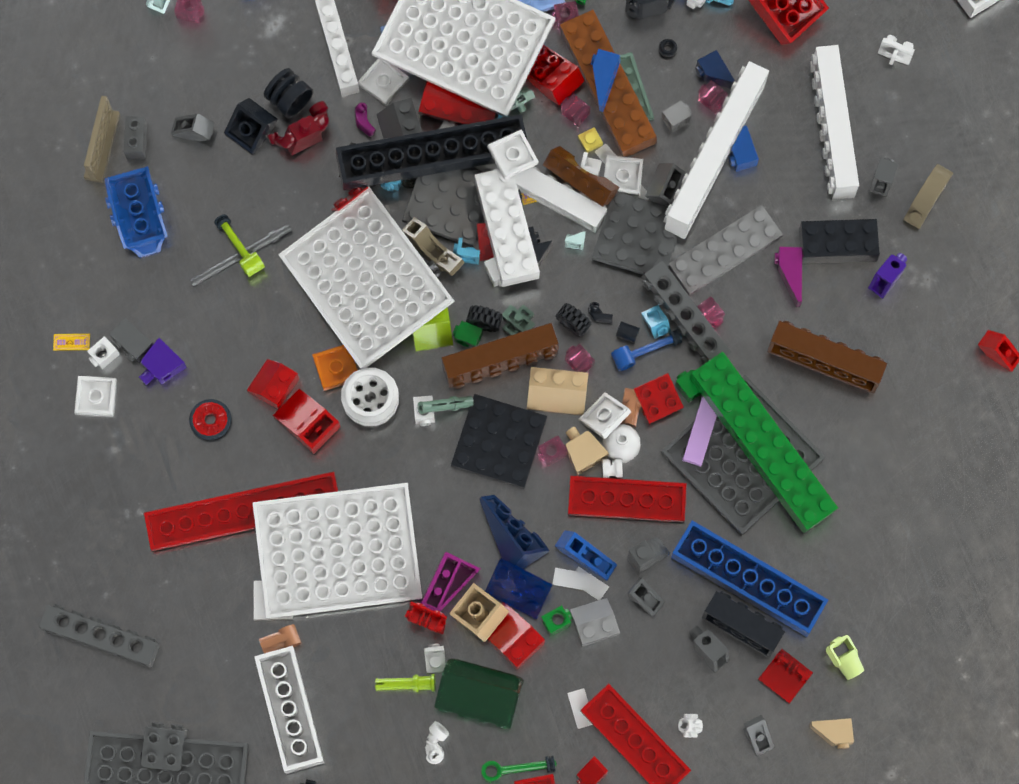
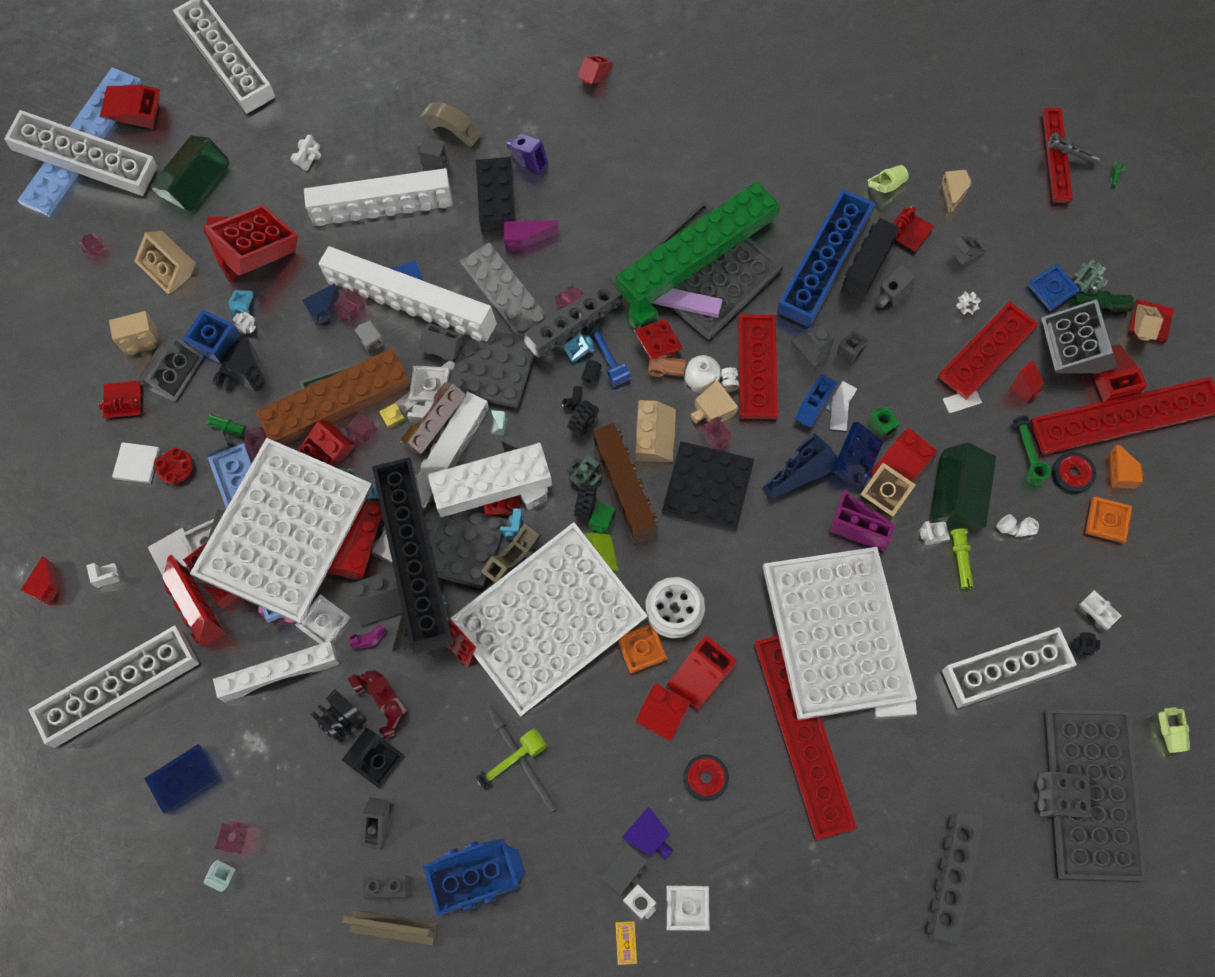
camera: 90 degrees left, 5 degrees down
nougat piece [259,624,301,654] -> none
red hinge [405,601,447,635] -> none
white brick [413,396,435,426] -> none
sand green pin [417,396,474,414] -> none
white tile [487,129,539,180] -> none
clear pink brick [565,344,595,373] -> none
light grey slope [570,598,620,647] -> none
white tile [579,393,631,439] -> none
blue slope [591,49,621,112] -> none
black plate [659,39,677,57] -> none
reddish brown brick [767,321,888,393] -> none

